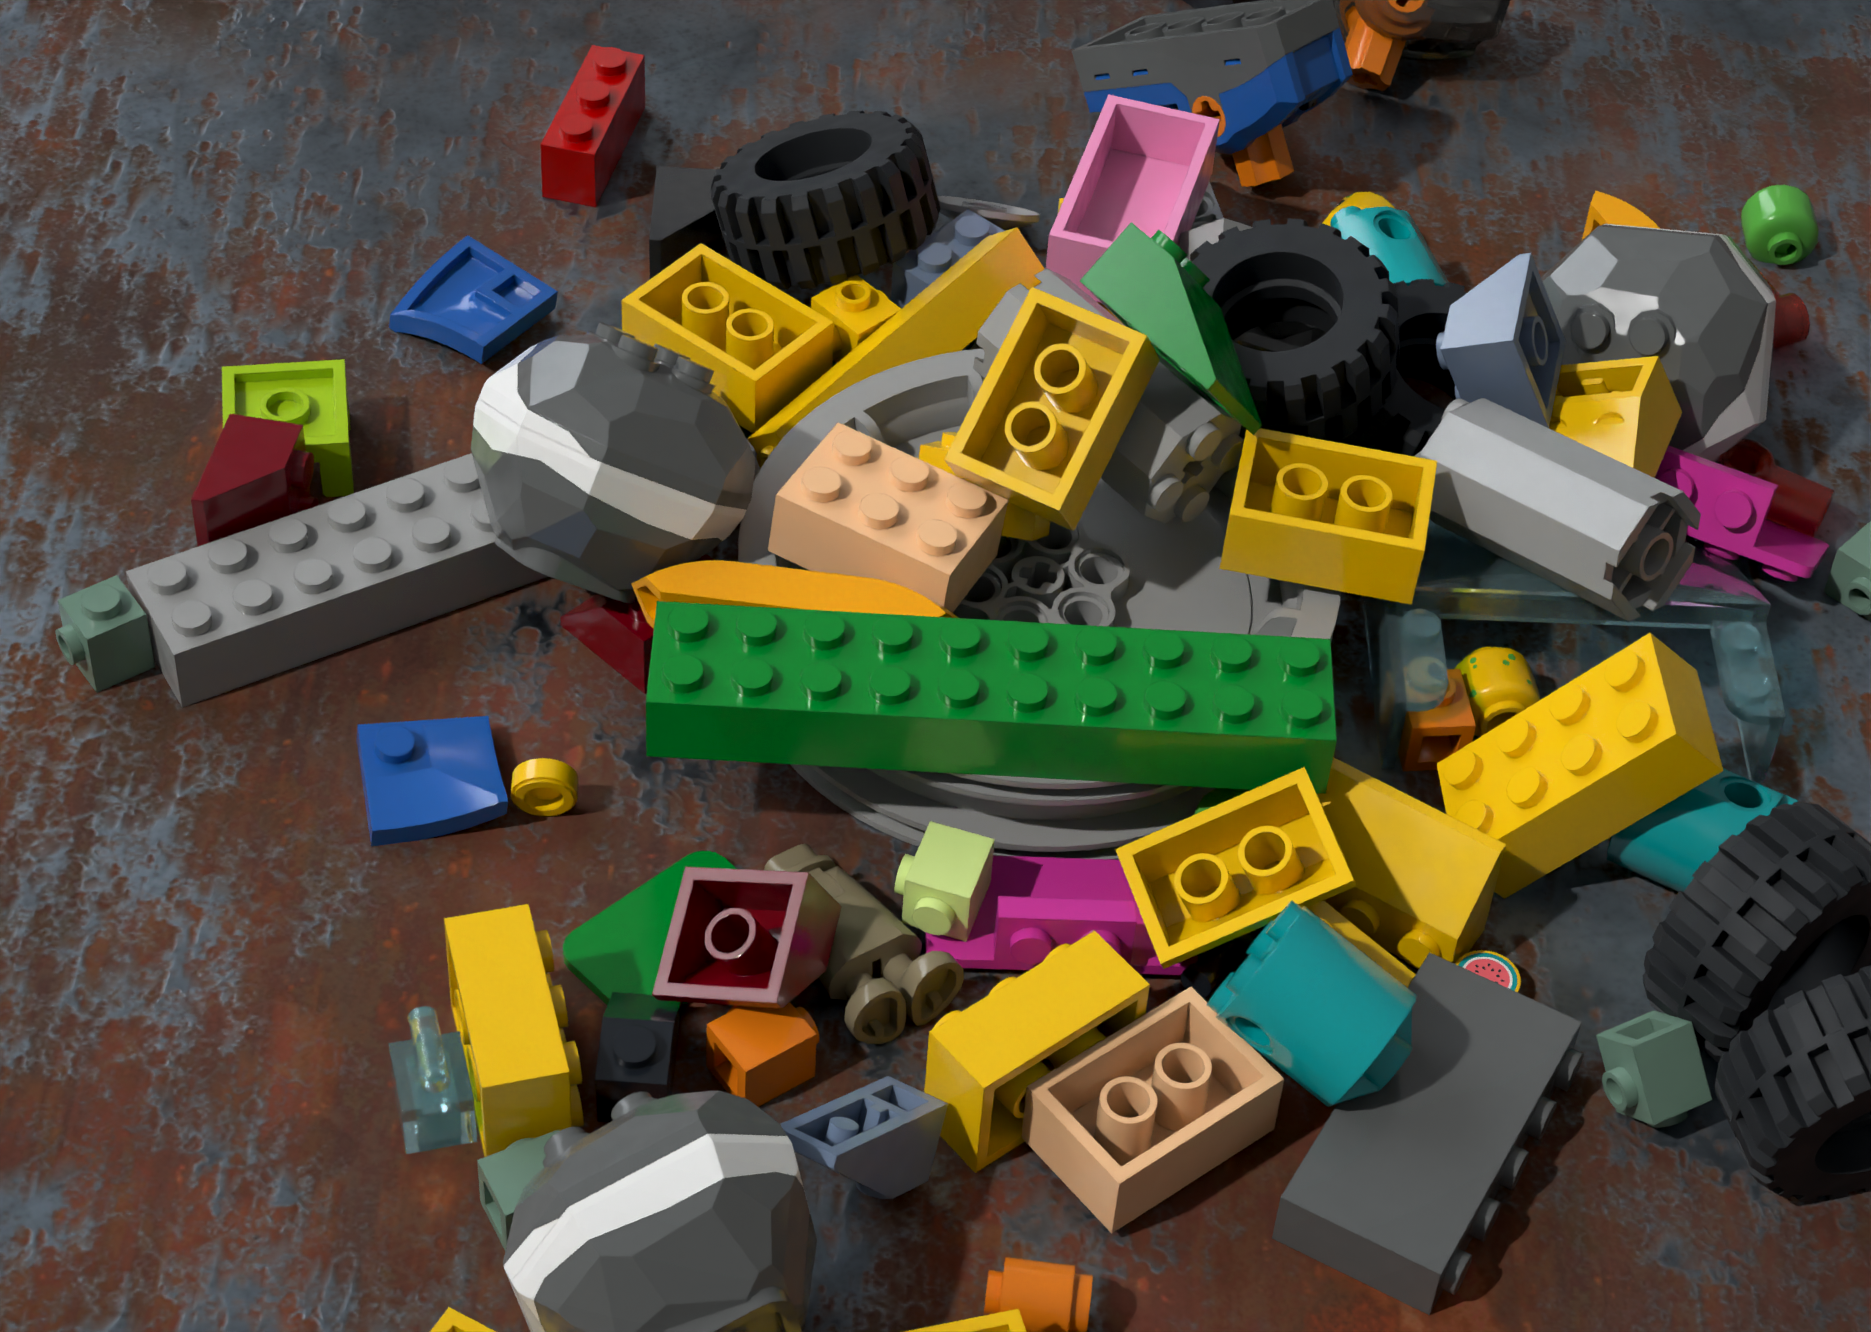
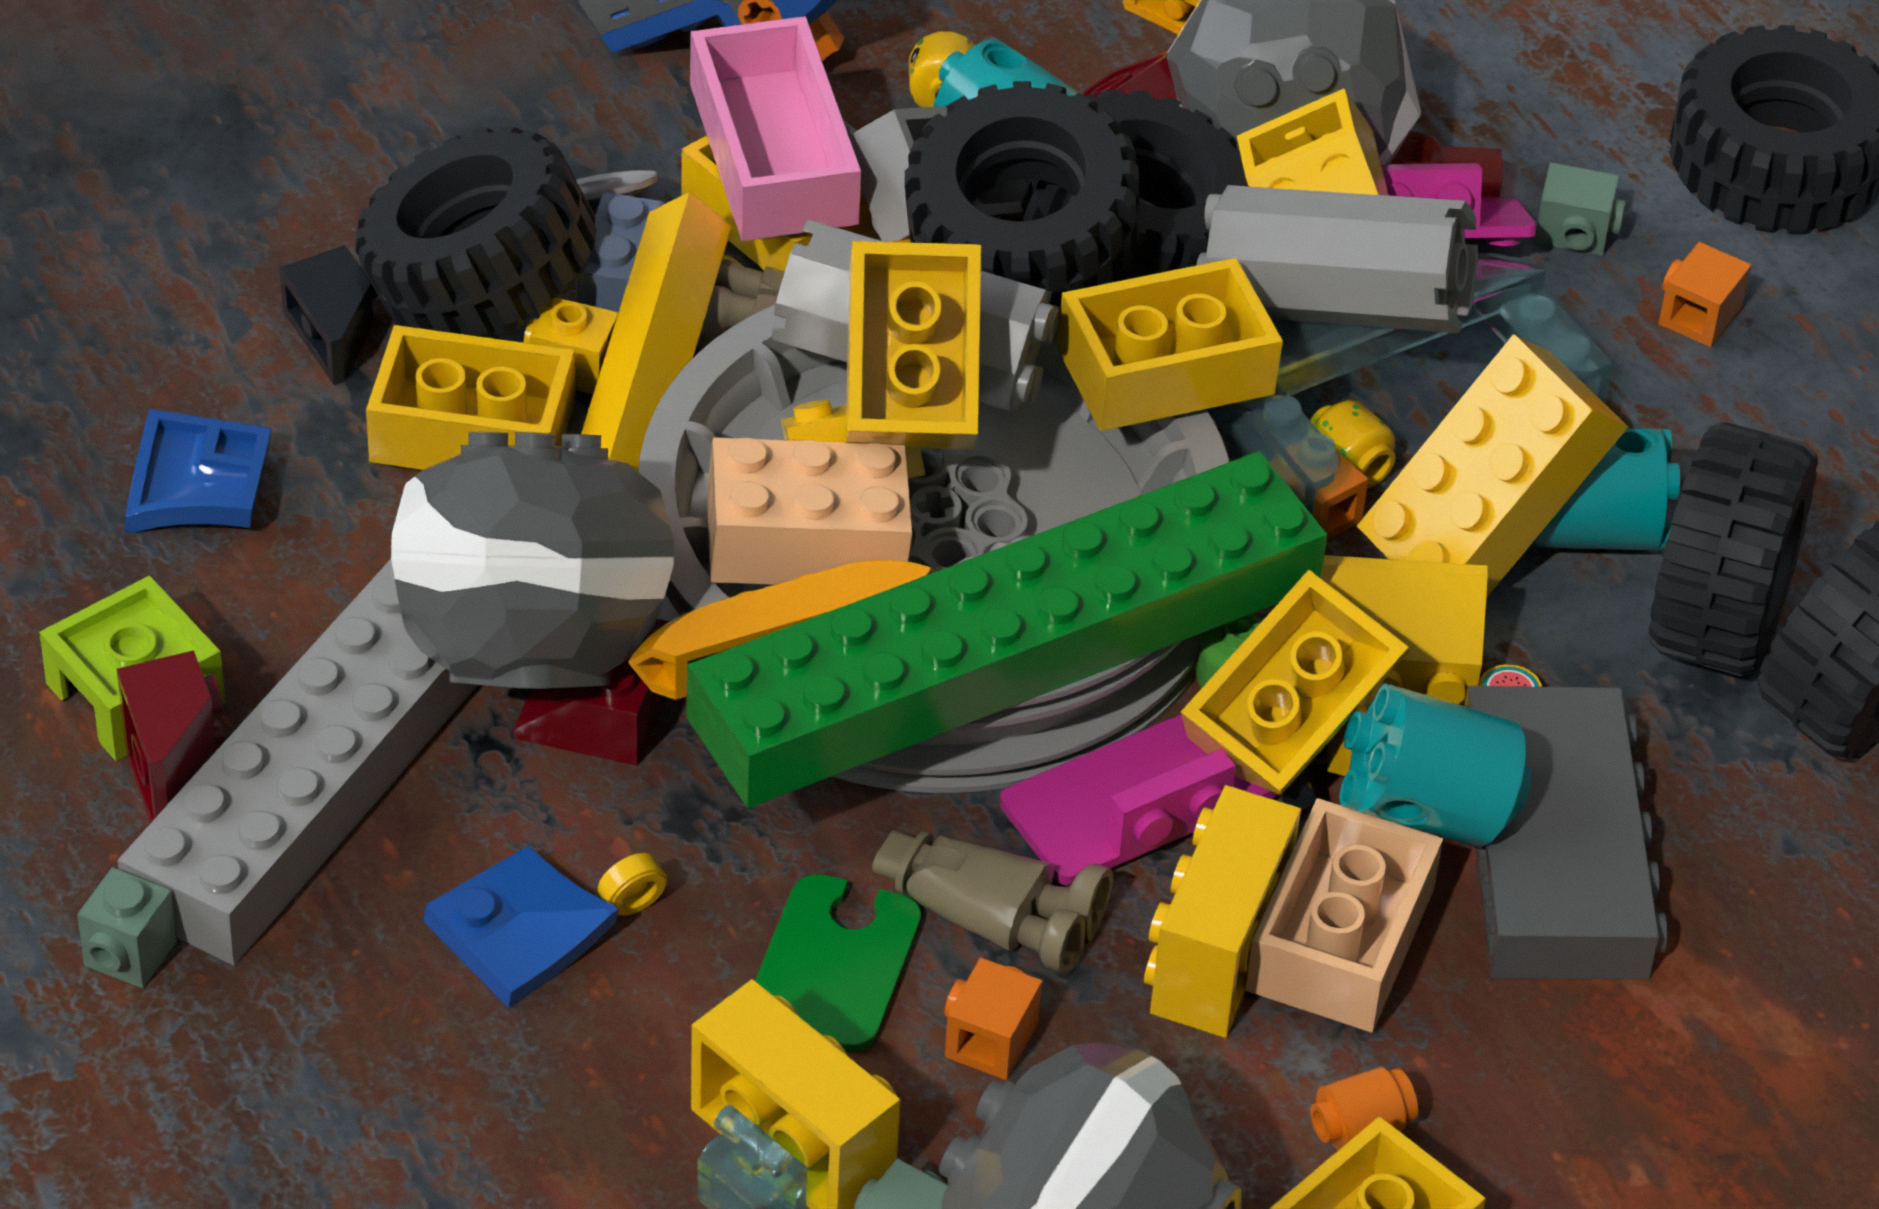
camera: 30 degrees left, 0 degrees up
red brick [540,45,645,208] -> none
black slope [595,992,682,1122] -> none
dark red slope [652,867,842,1008] -> none
sand blue slope [780,1076,948,1199] -> none
yellowish green brick [894,821,995,942] -> none
slope [1080,222,1262,435] -> none
sand blue slope [1436,253,1566,428] -> none
sand green brick [1596,1010,1712,1128] -> none

